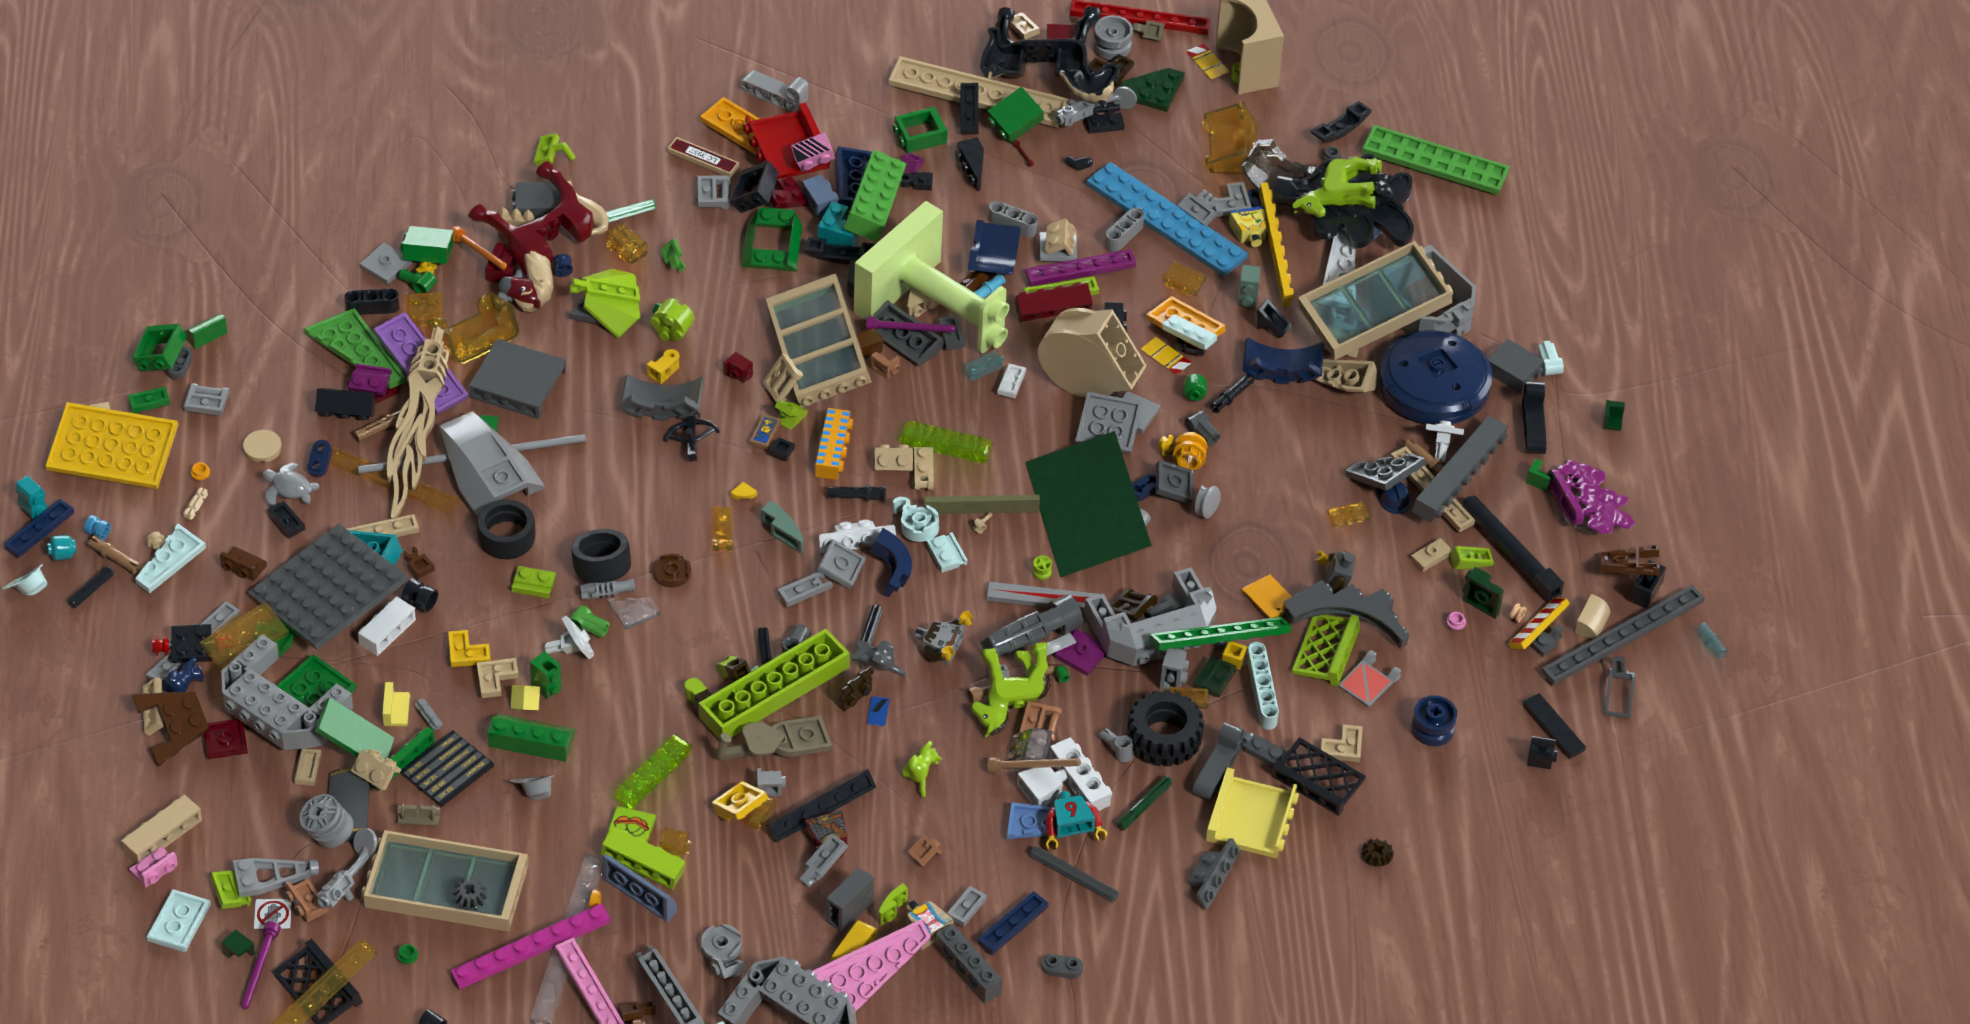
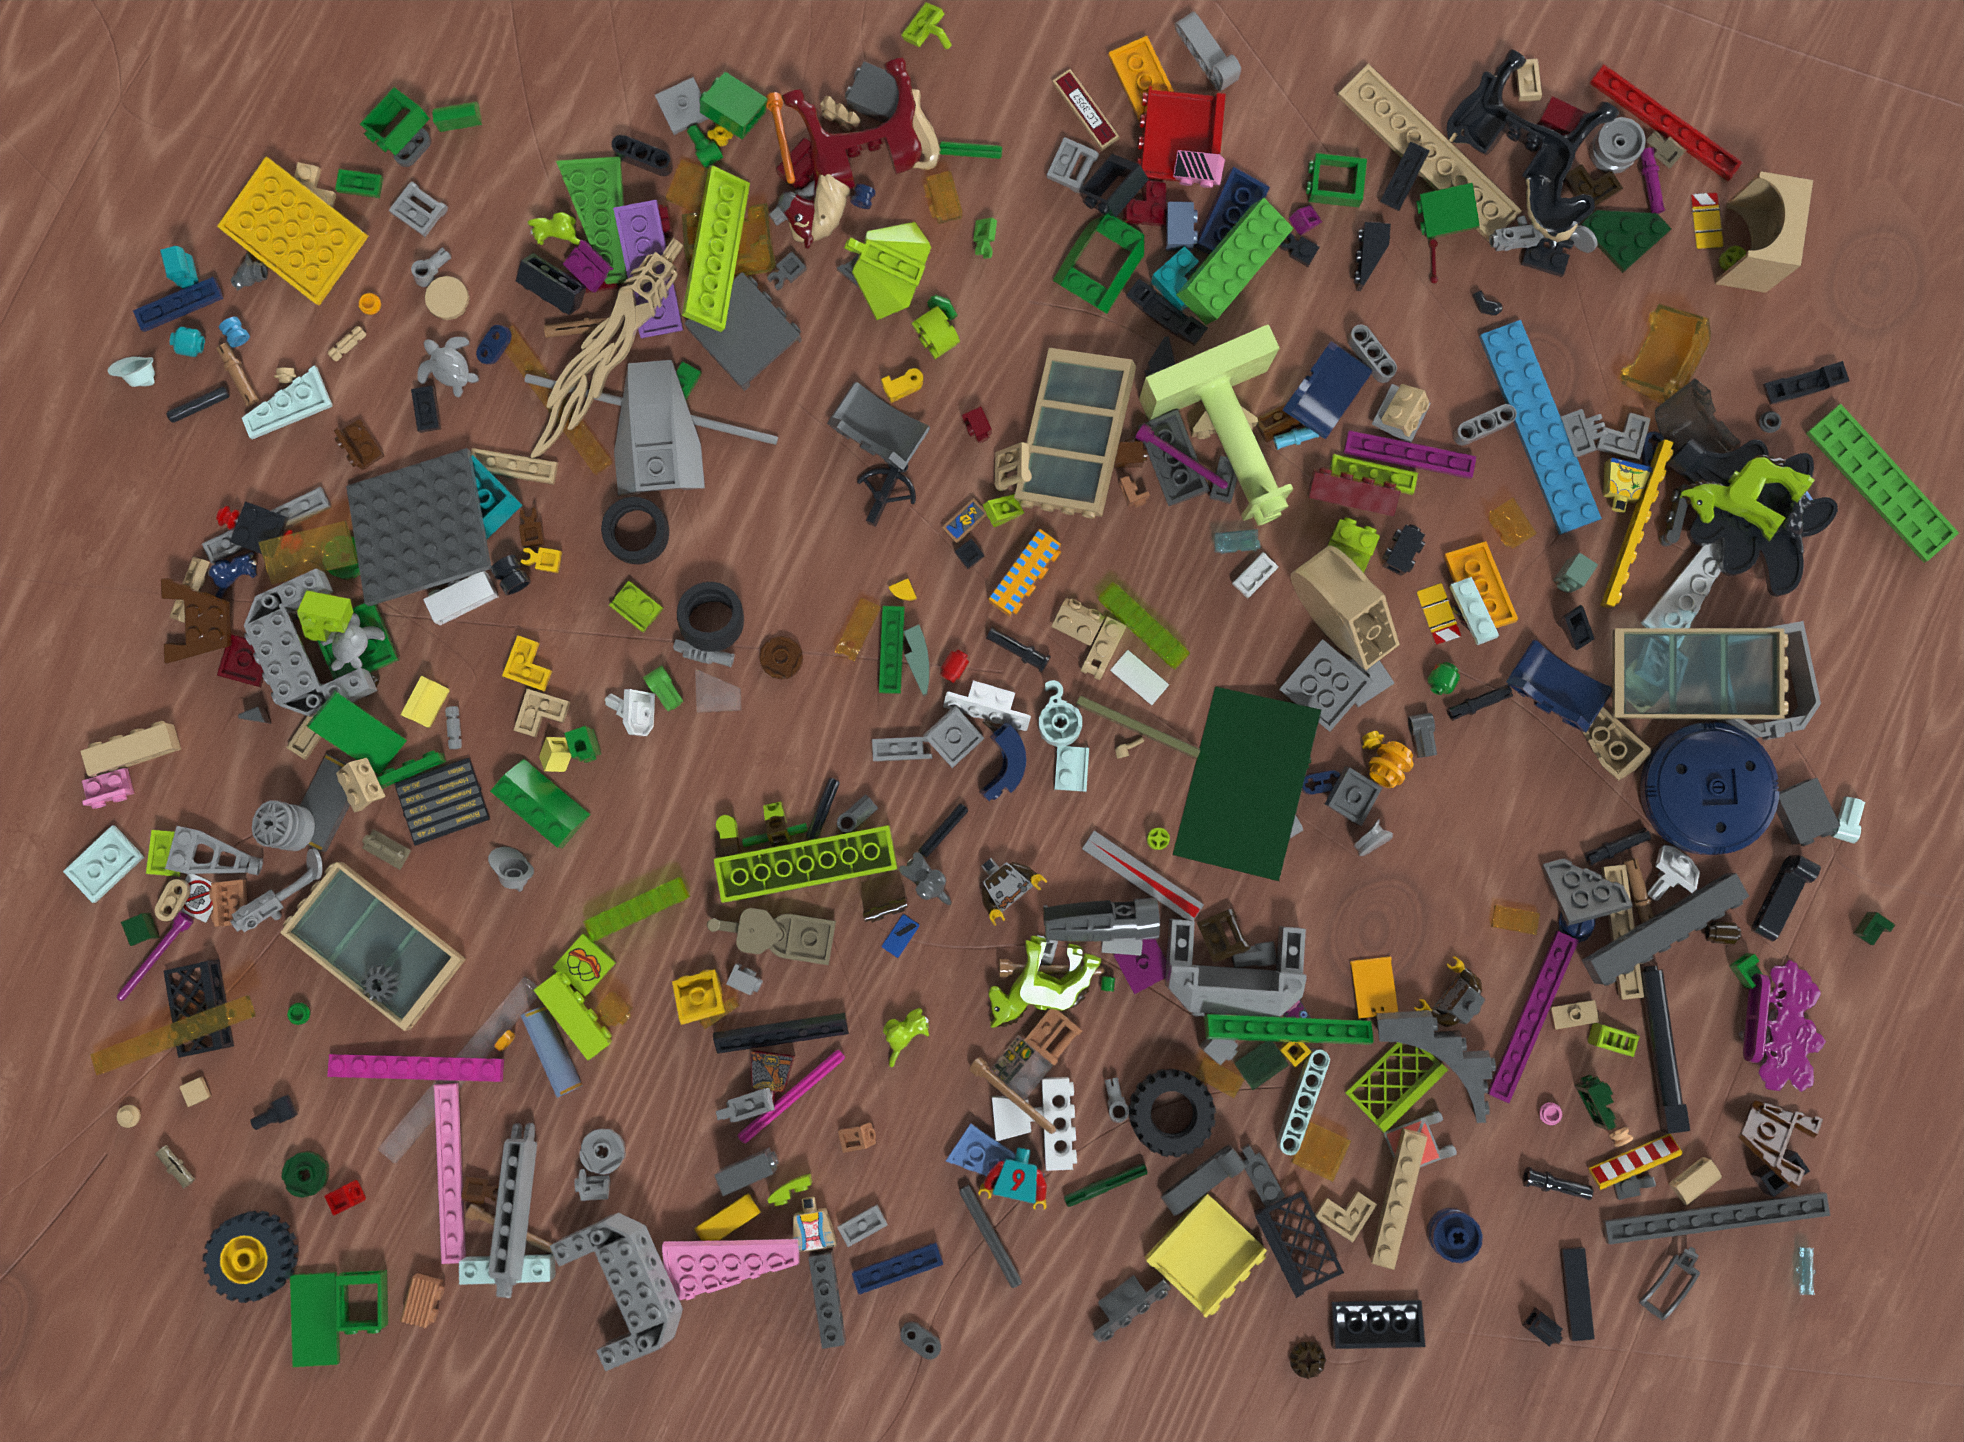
camera: 30 degrees right, 35 degrees up
none -> tan plate [155,879,191,921]
none -> dark grey animal [231,253,268,291]
none -> dark grey slope [238,707,271,724]
none -> lime brick [297,590,353,642]
none -> light grey animal [321,613,385,671]
none -> light grey pin [411,248,451,287]
none -> yellow plate [521,547,562,573]
none -> lime animal [528,212,581,246]
none -> lime plate [682,165,750,332]
none -> dark pink axle [738,1050,845,1144]
none -> dark grey plate [767,252,807,291]
none -> green plate [879,606,905,694]
none -> red brick [939,649,969,683]
none -> white sticker [1110,650,1169,705]
none -> clear yellow plate [1291,1121,1351,1182]
none -> black slope [1331,1300,1426,1349]
none -> tan brick [1370,1128,1427,1270]
none -> magenta plate [1487,931,1579,1103]
none -> black pin [1522,1167,1594,1200]
none -> black pin [1584,827,1651,866]
none -> magenta pin [1640,147,1665,214]
none -> dark grey plate [1659,484,1688,547]
none -> dark brown brick [1704,921,1741,944]

